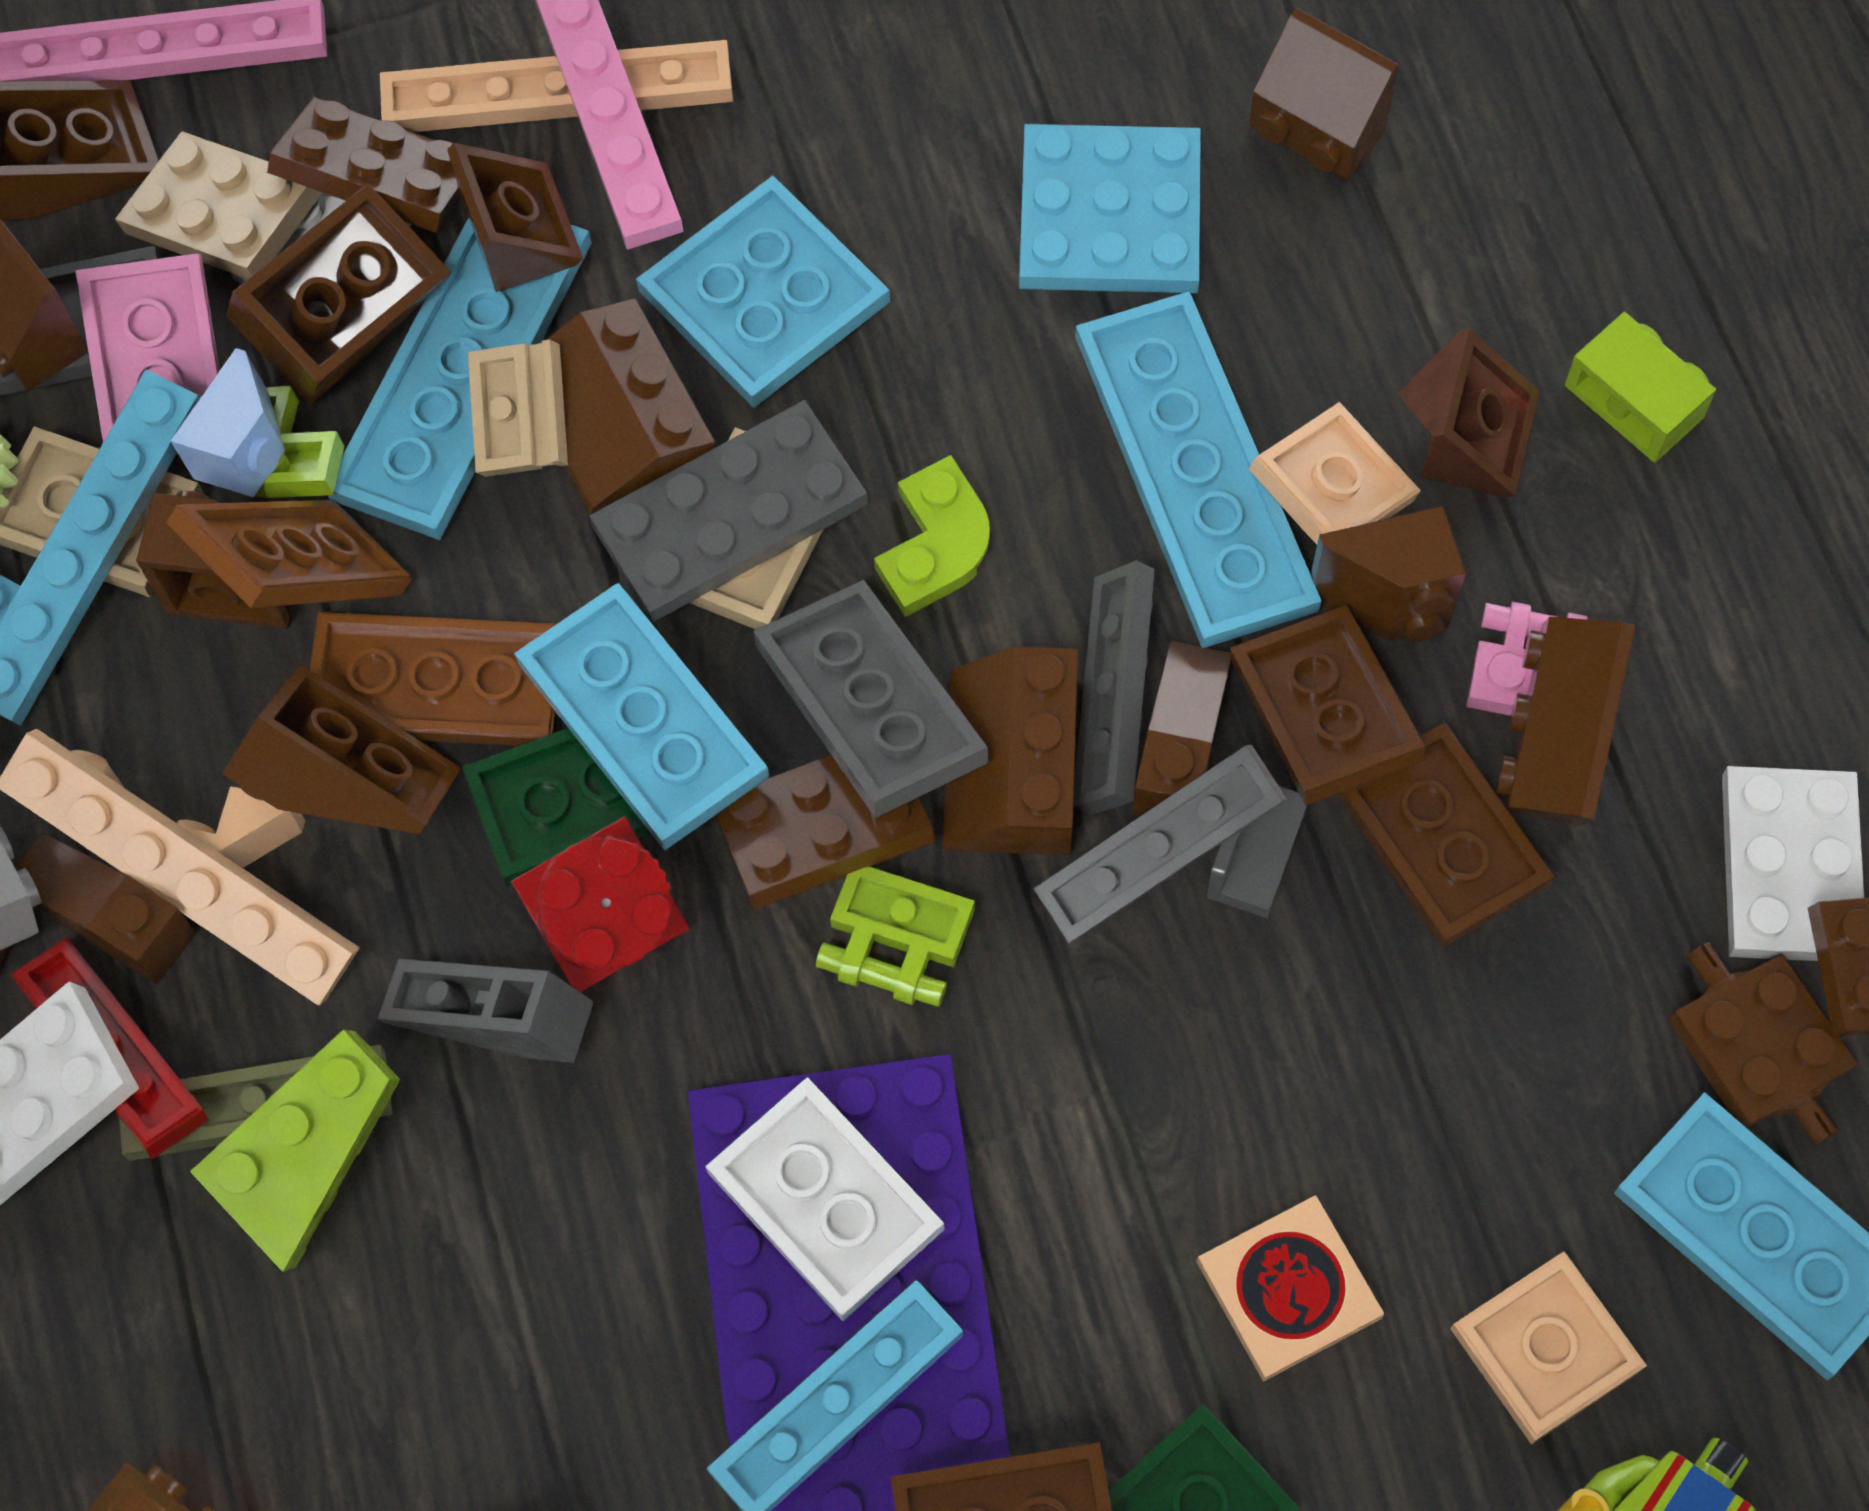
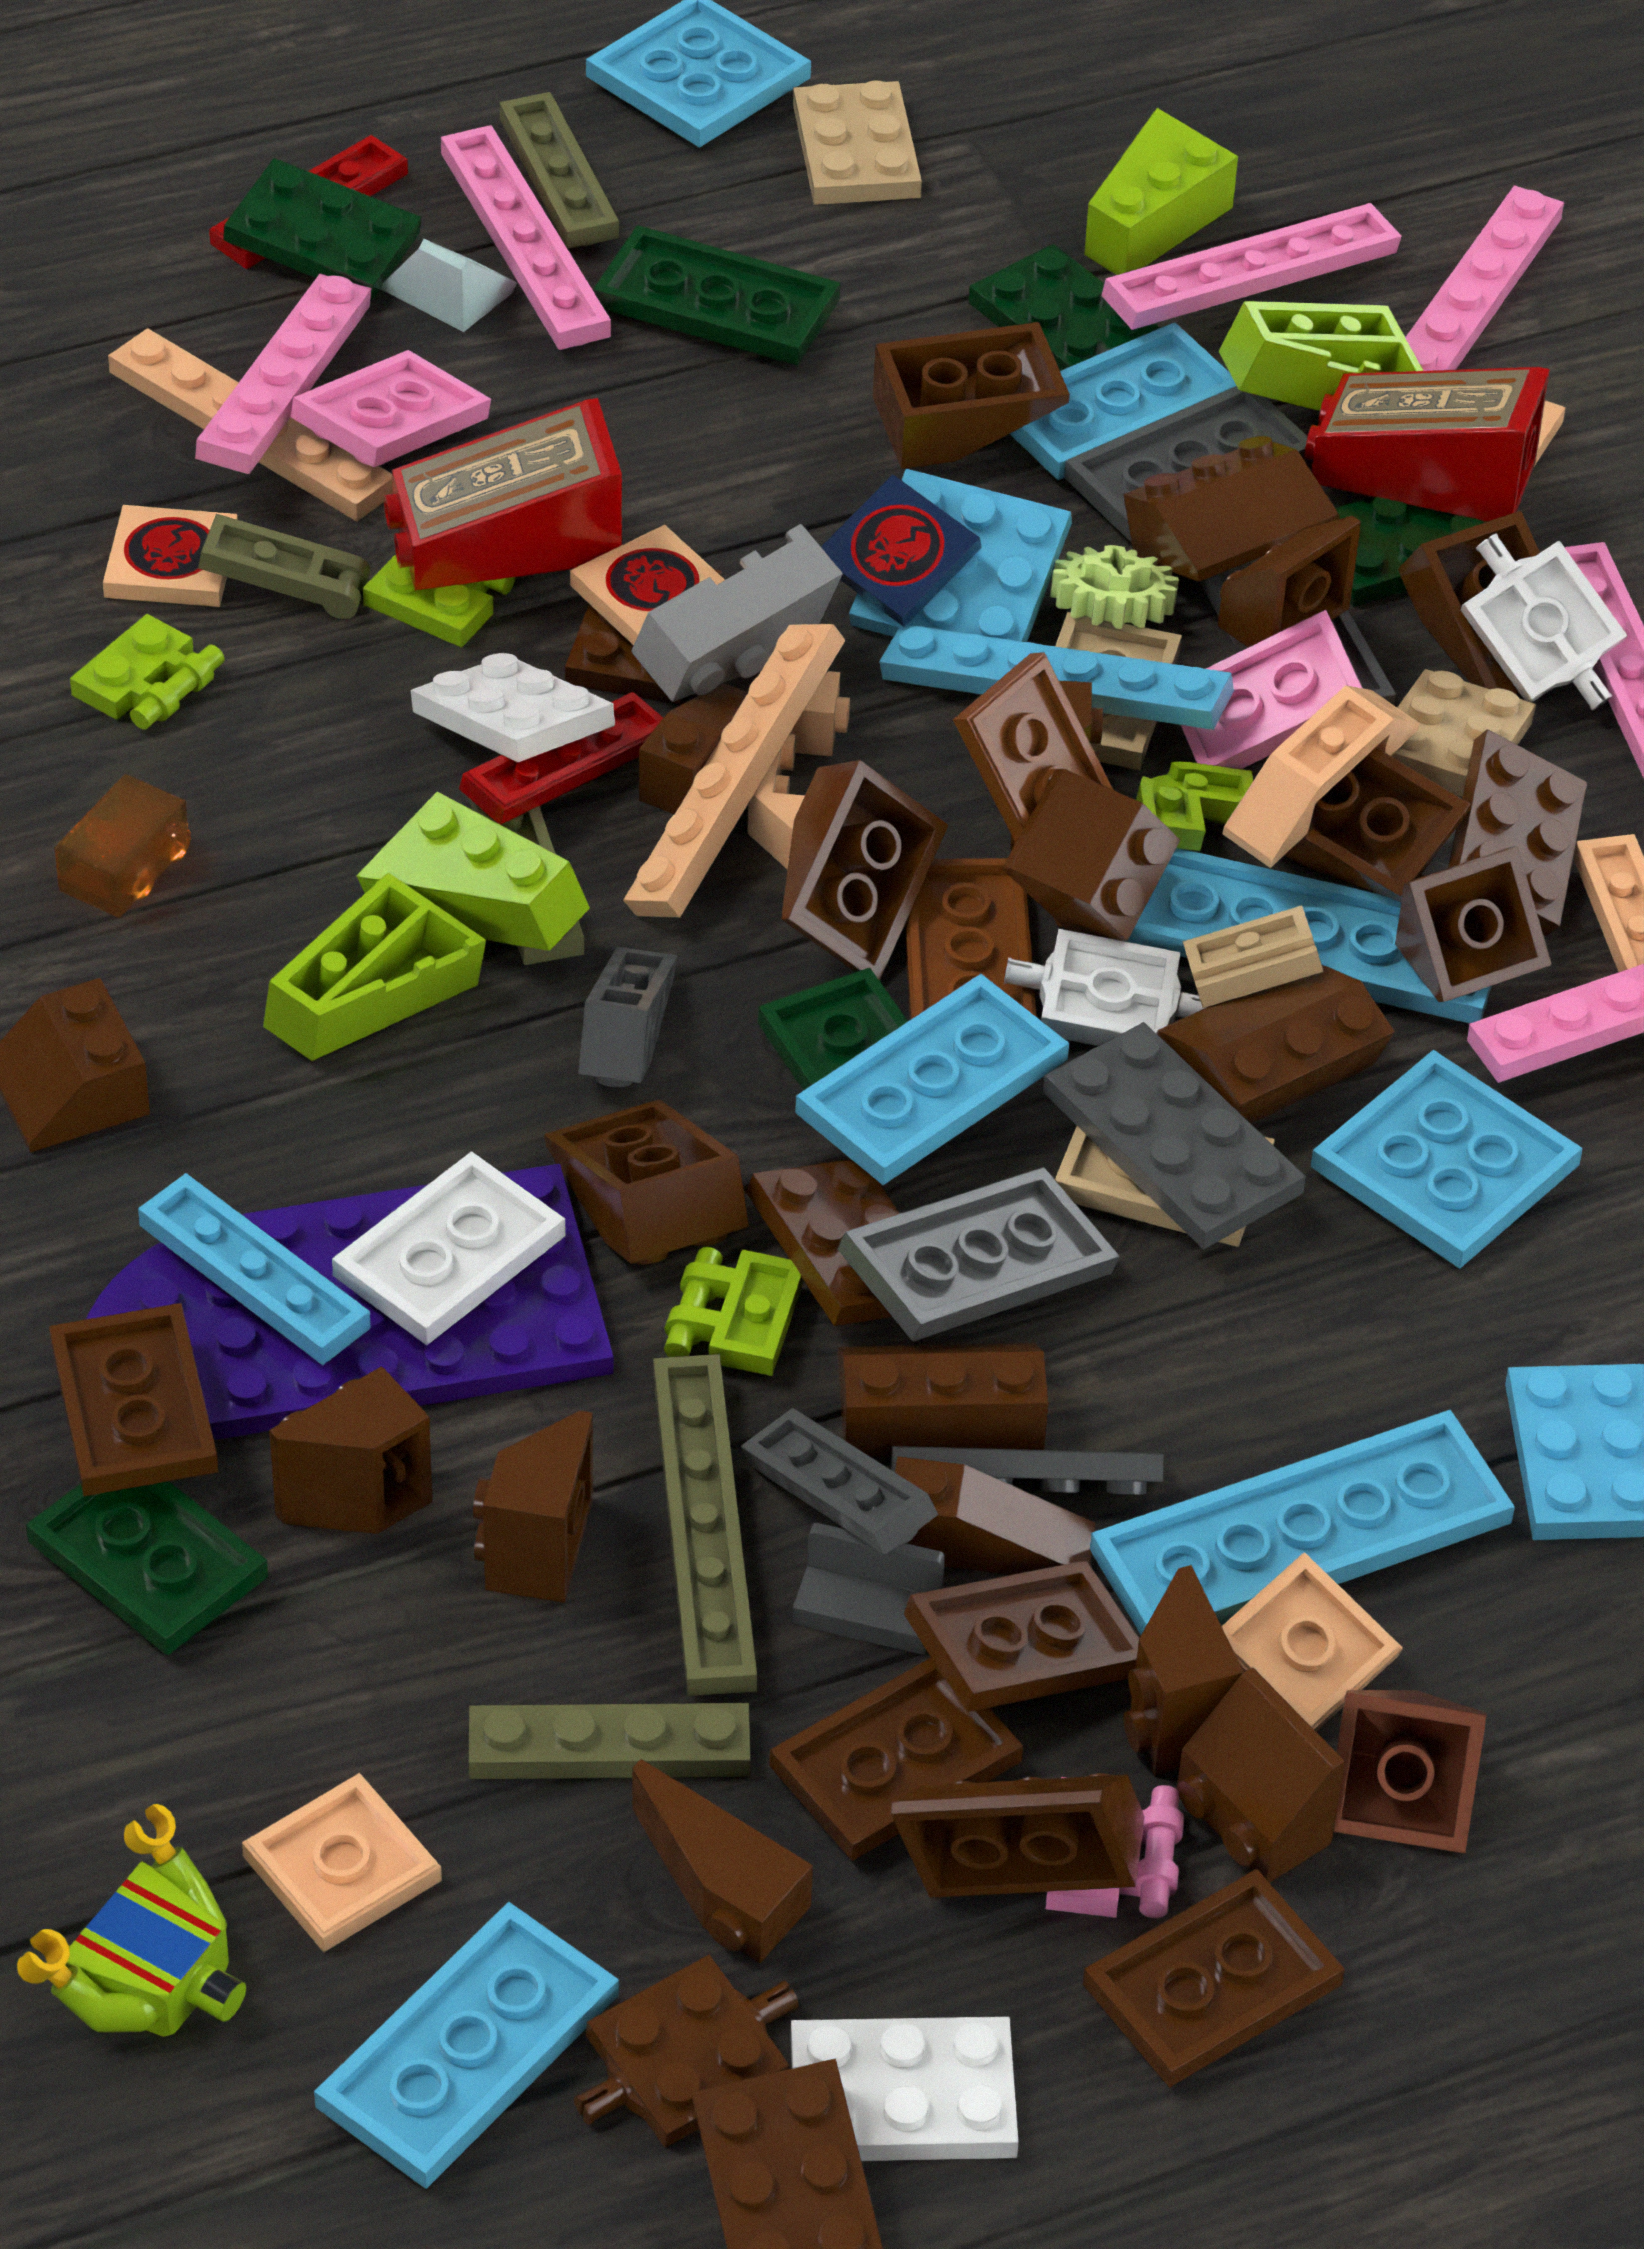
camera: 80 degrees right, 20 degrees down
light blue slope [171,348,285,497] -> none
red piece [511,816,690,992] -> none
lime plate [874,455,990,617] -> none
tile [1197,1195,1384,1382] -> none
lime brick [1564,311,1717,463] -> none
none -> lime wedge [263,872,486,1061]
none -> reddish brown slope [269,1366,433,1534]
none -> olive plate [469,1703,750,1779]
none -> reddish brown slope [473,1411,593,1603]
none -> reddish brown slope [544,1099,749,1264]
none -> reddish brown slope [632,1759,813,1963]
none -> olive plate [653,1354,757,1696]
none -> reddish brown slope [1002,768,1180,941]
none -> white plate [1003,929,1207,1046]
none -> reddish brown plate [1083,1869,1345,2088]
none -> reddish brown slope [1177,1667,1345,1883]
none -> light nougat slope [1222,685,1420,868]
none -> white plate [1460,533,1628,710]

